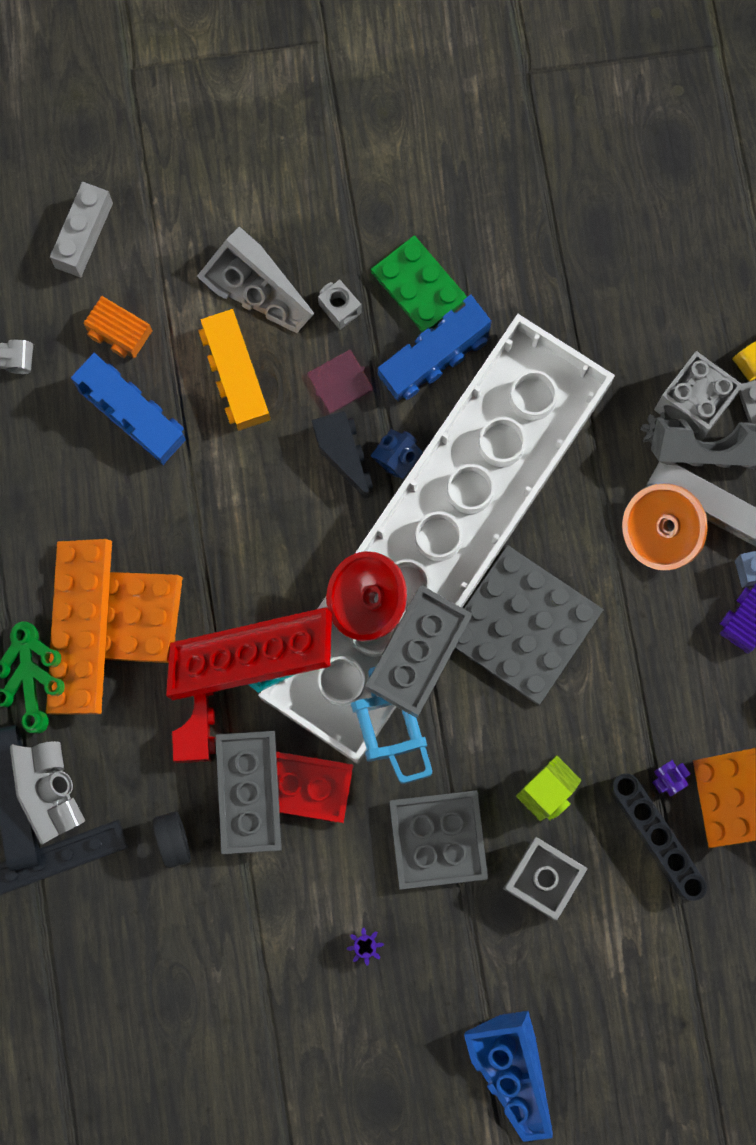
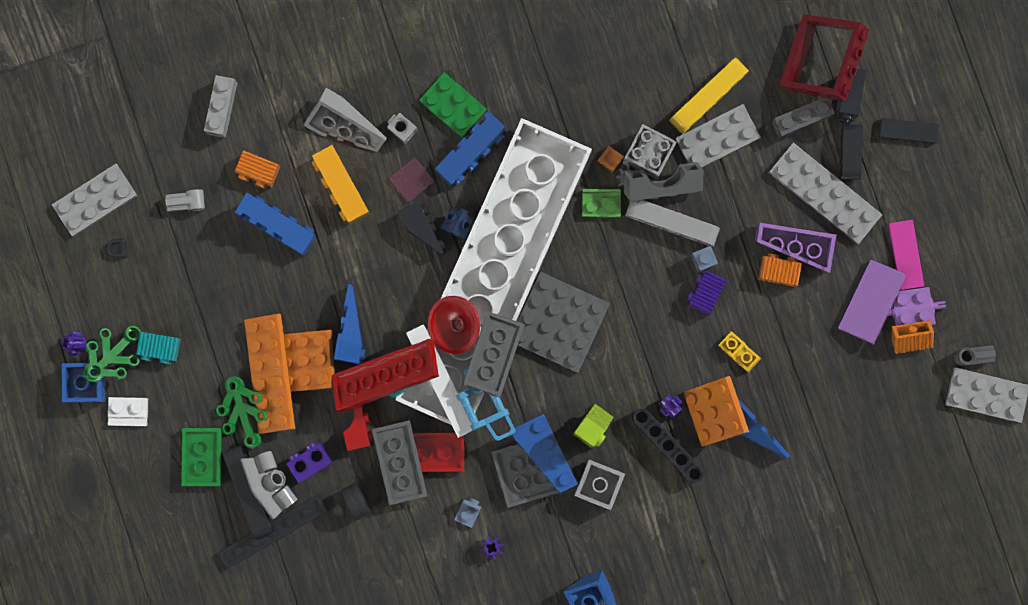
camera: 10 degrees left, 5 degrees up
orange dish [622,483,707,570] -> none
none -> dark purple brick [287,442,333,483]
none -> blue wedge [334,284,366,365]
none -> white tile [406,324,472,438]
none -> sand blue bracket [455,497,481,528]
none -> blue wedge [508,414,578,493]
none -> bright green plate [582,189,621,218]
none -> orange tile [597,146,624,173]

